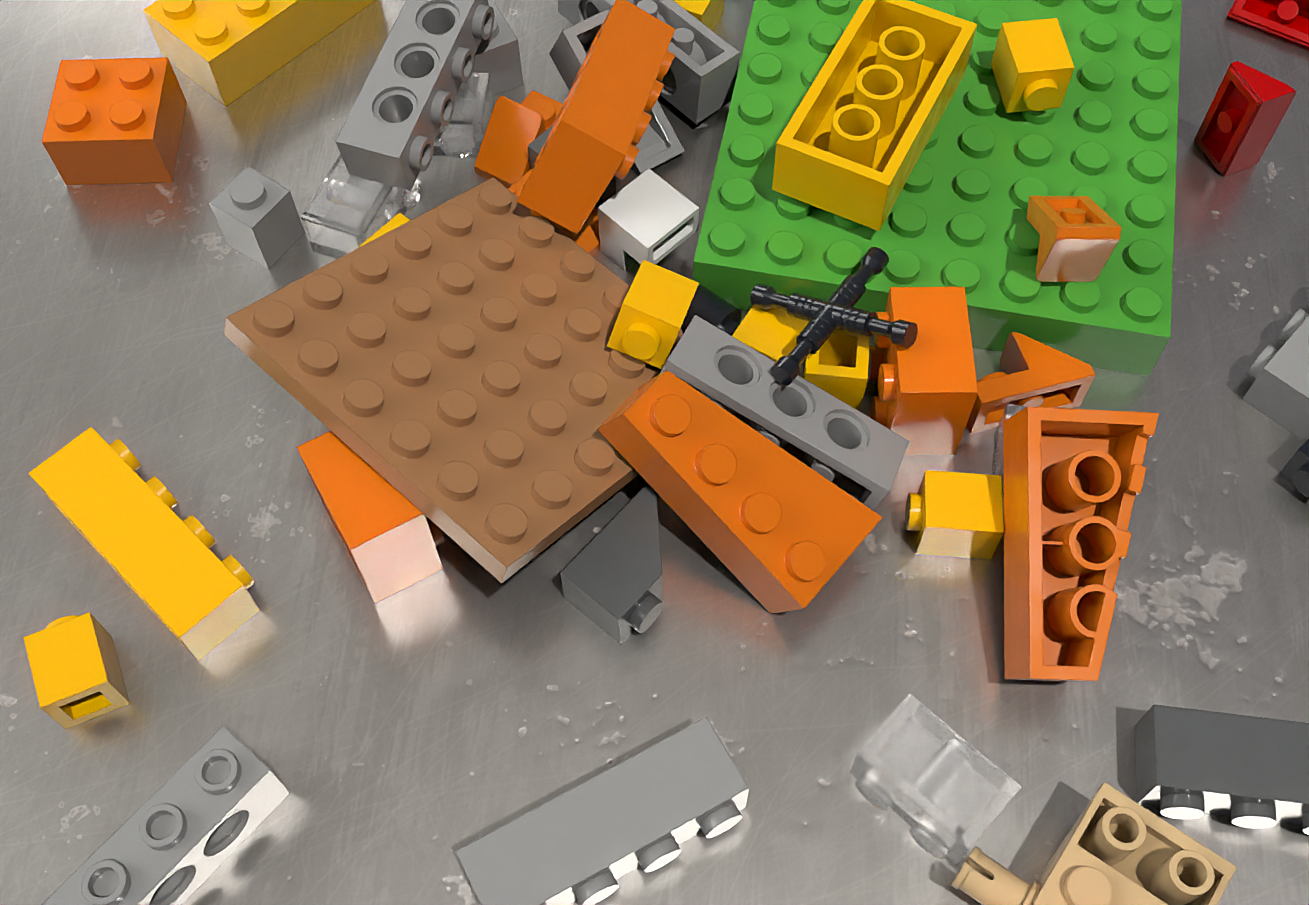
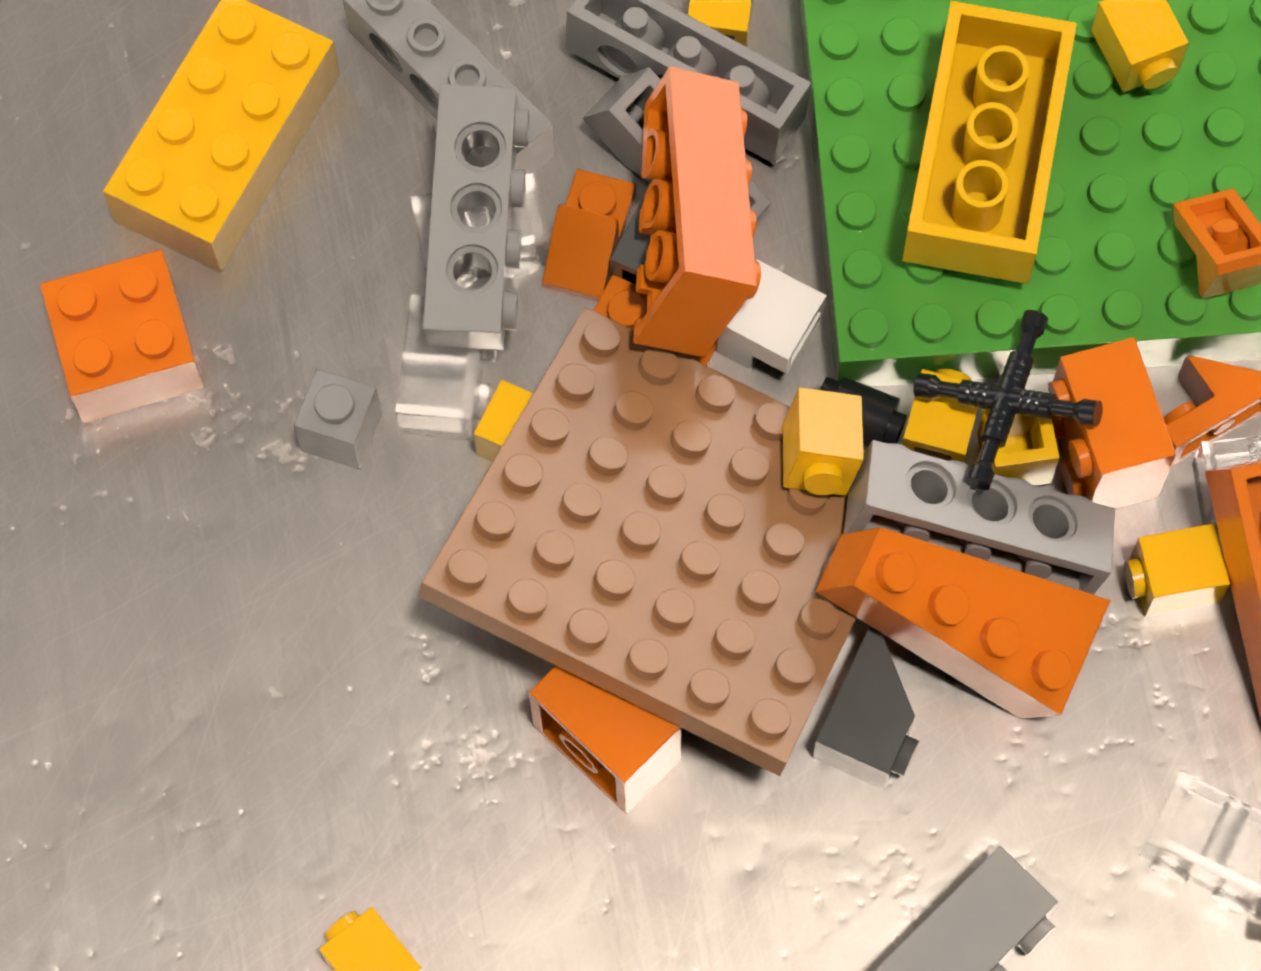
camera: 15 degrees left, 10 degrees up
yellow brick [28,427,260,662] -> none

